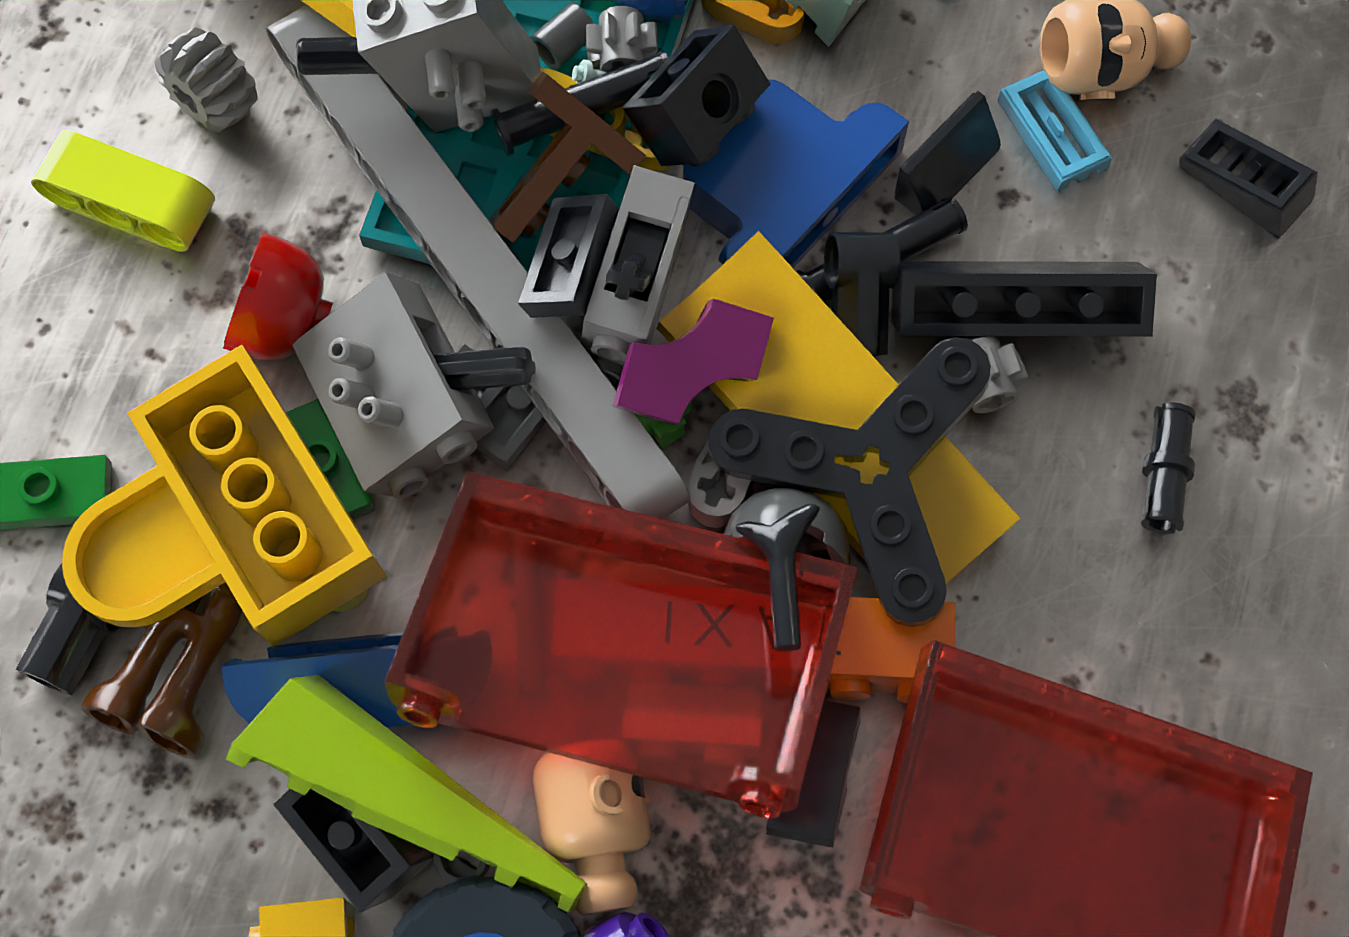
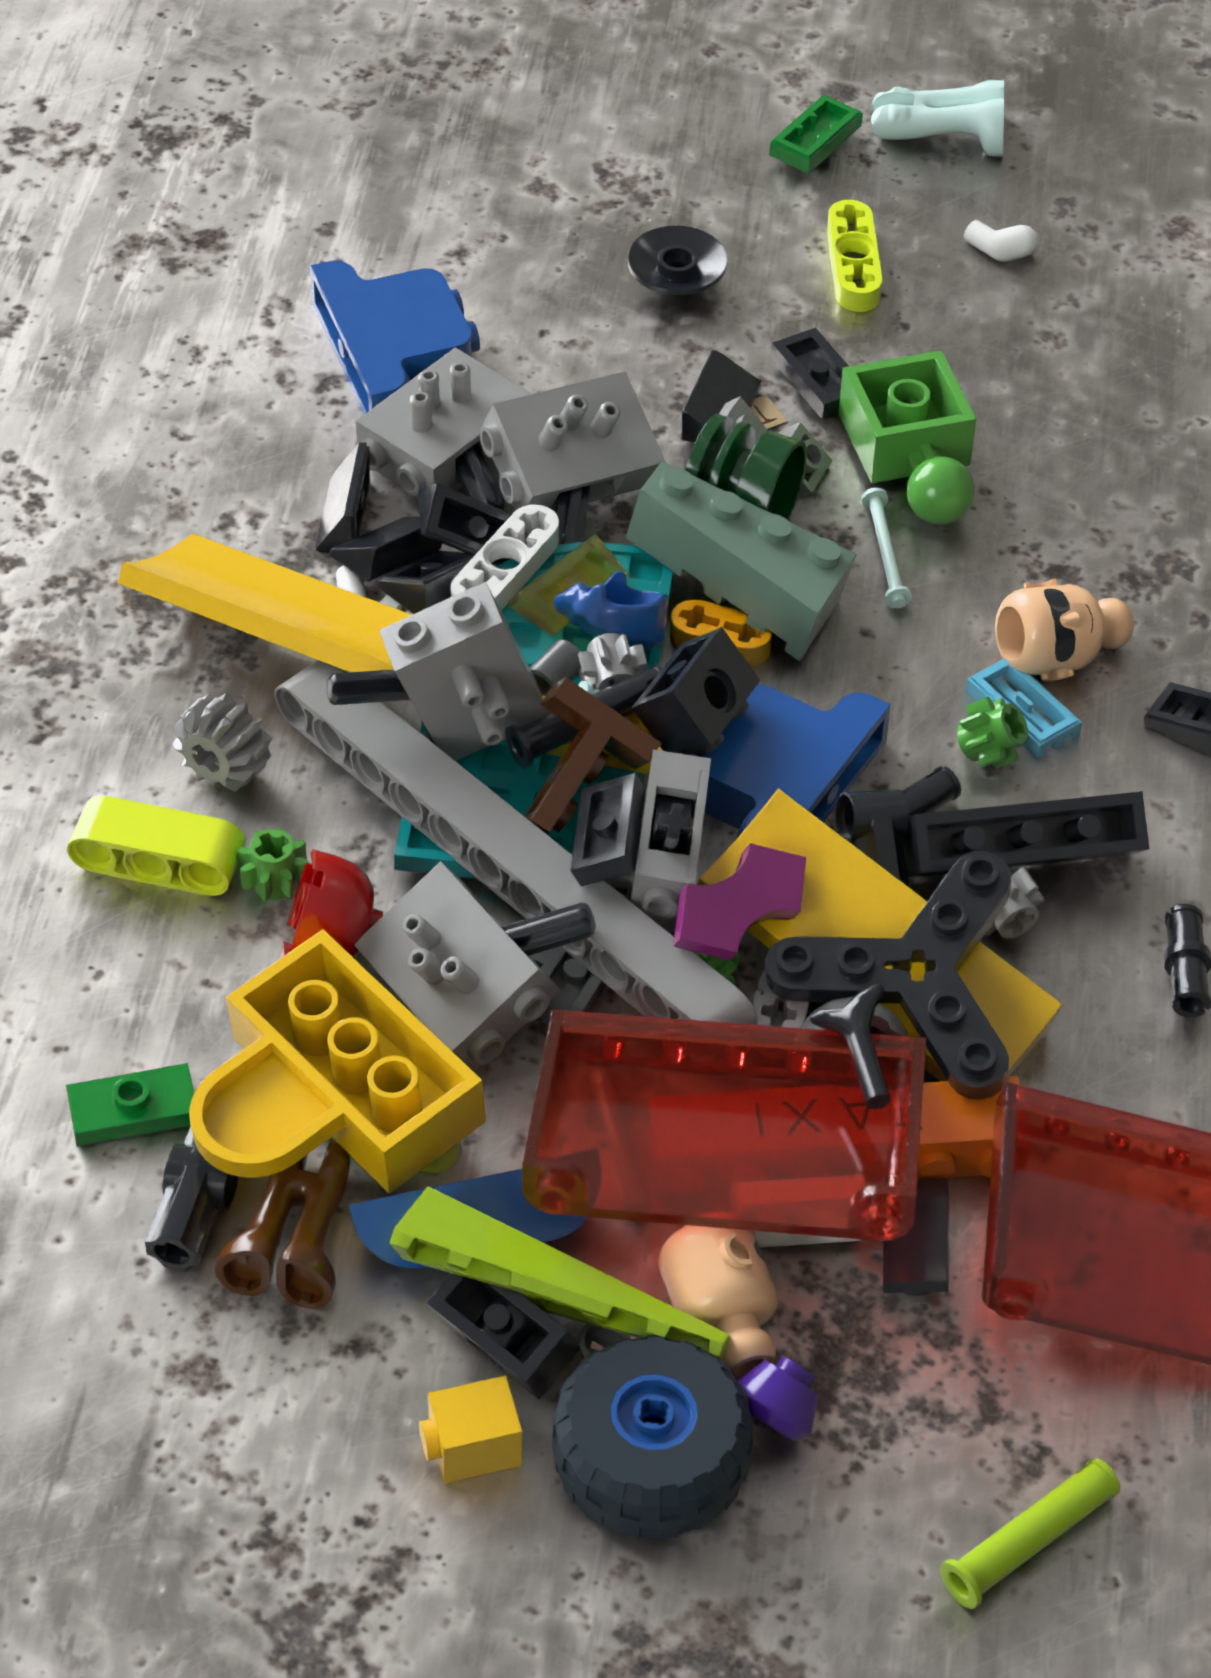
camera: 10 degrees left, 20 degrees down
black slope [894,91,1001,215] -> none
none -> bright green gear [237,828,309,901]
none -> bright green gear [957,696,1028,769]

